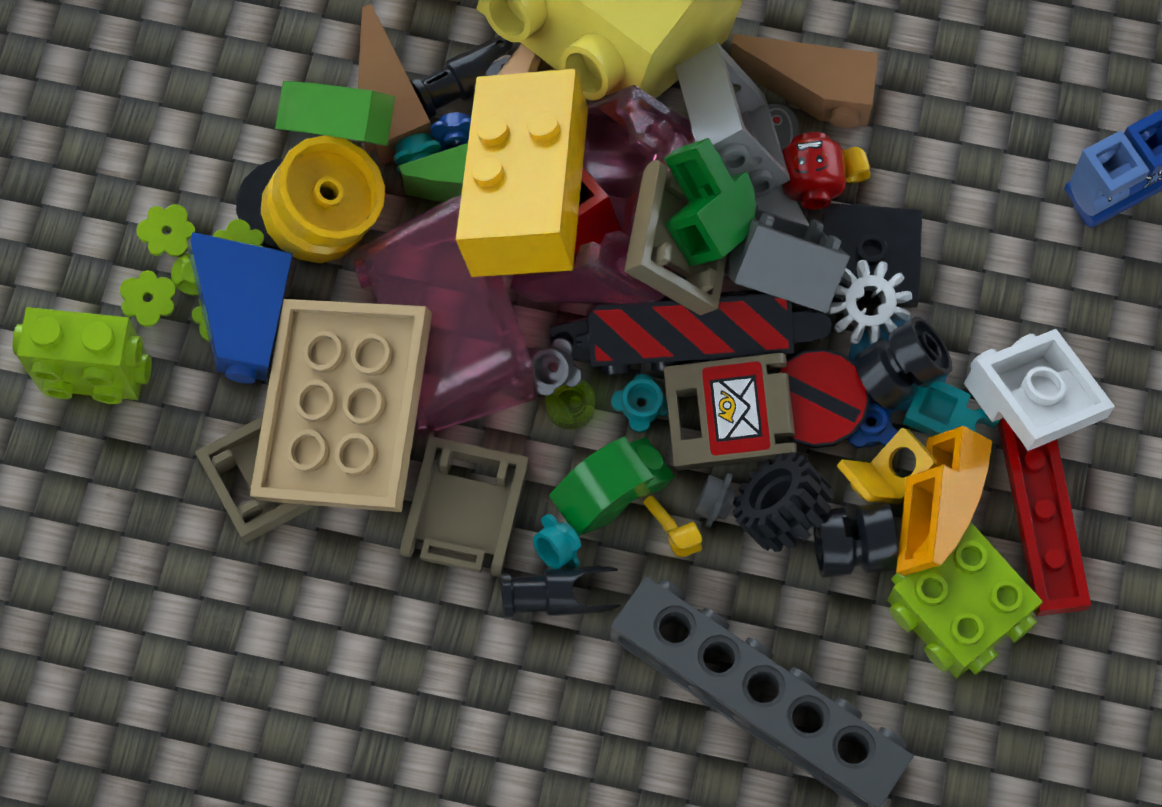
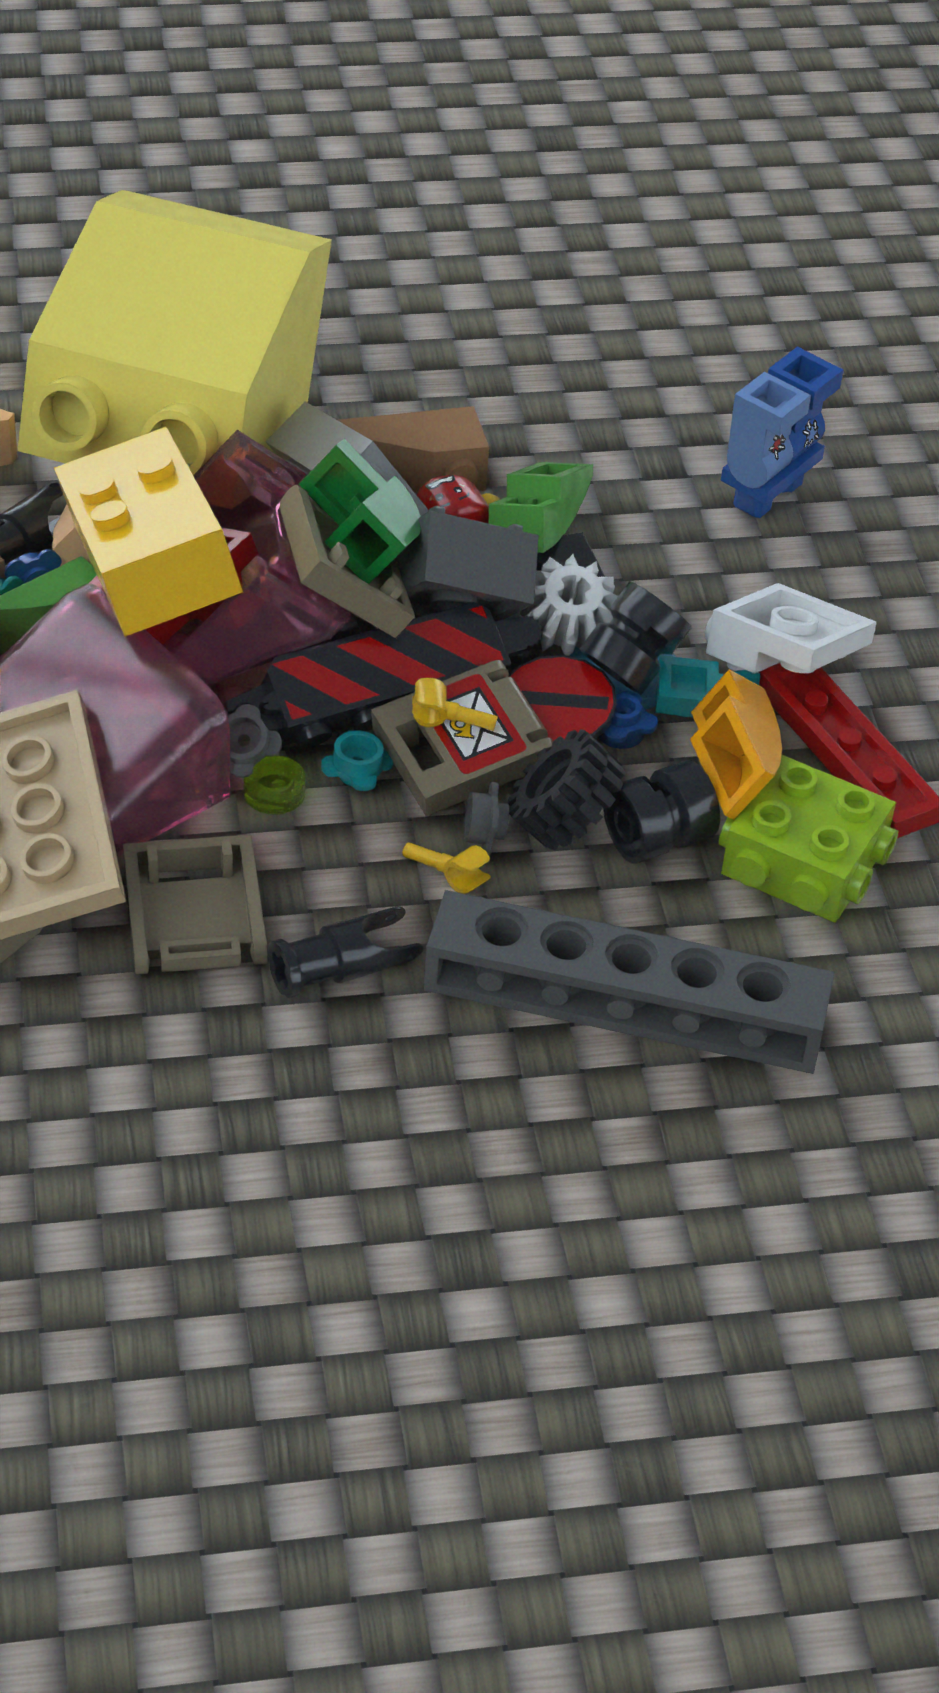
camera: 25 degrees left, 25 degrees down
teal plate [533,514,581,569] -> none
green brick [549,436,675,536] -> none
yellow bracket [837,428,937,505] -> none
none -> yellow hand [412,678,498,731]
none -> bright green slope [489,462,593,553]

